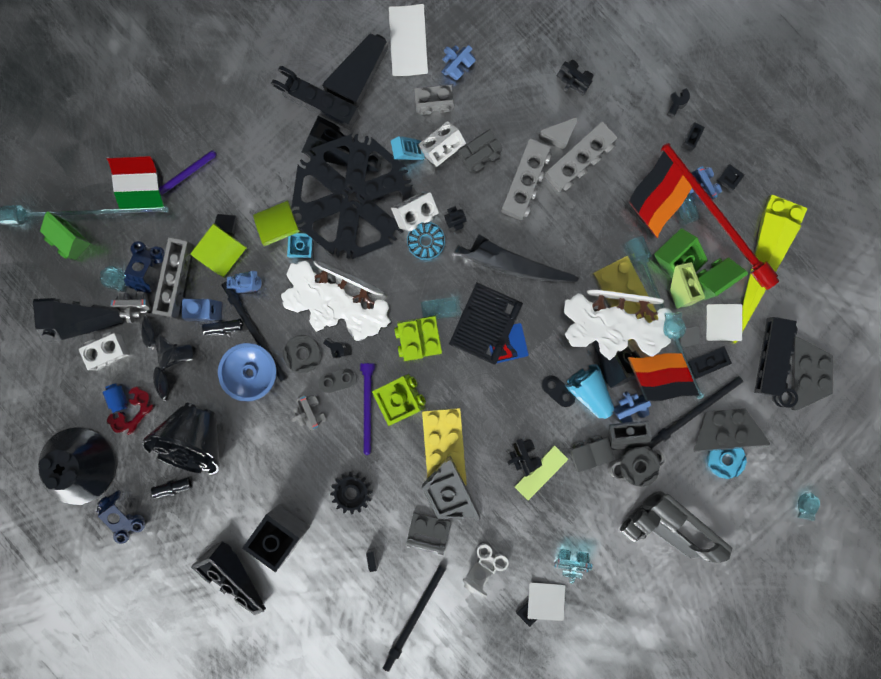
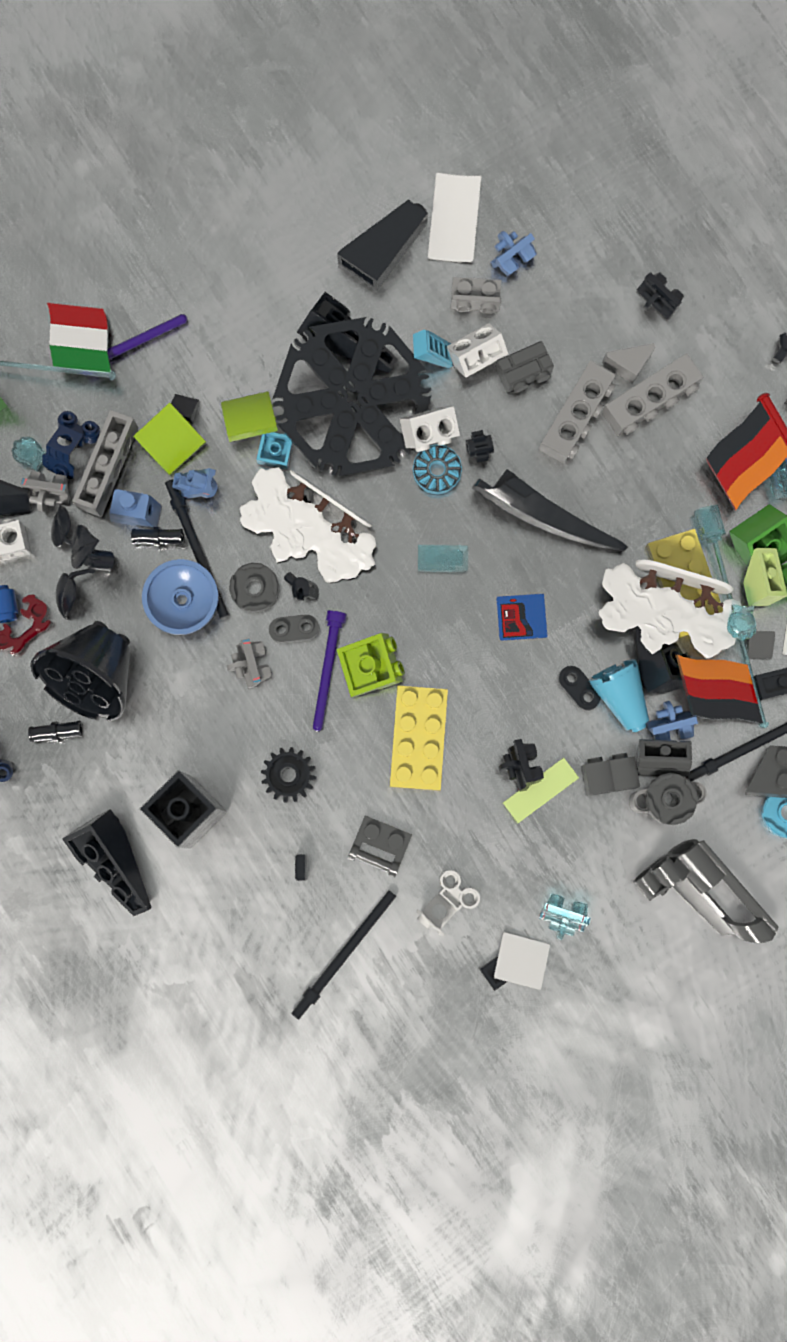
camera: 10 degrees right, 5 degrees down
black hinge [271,66,359,131] -> none
lime plate [394,315,442,361] -> none
dark grey wing [422,456,480,521] -> none
black window [449,282,523,365] -> none

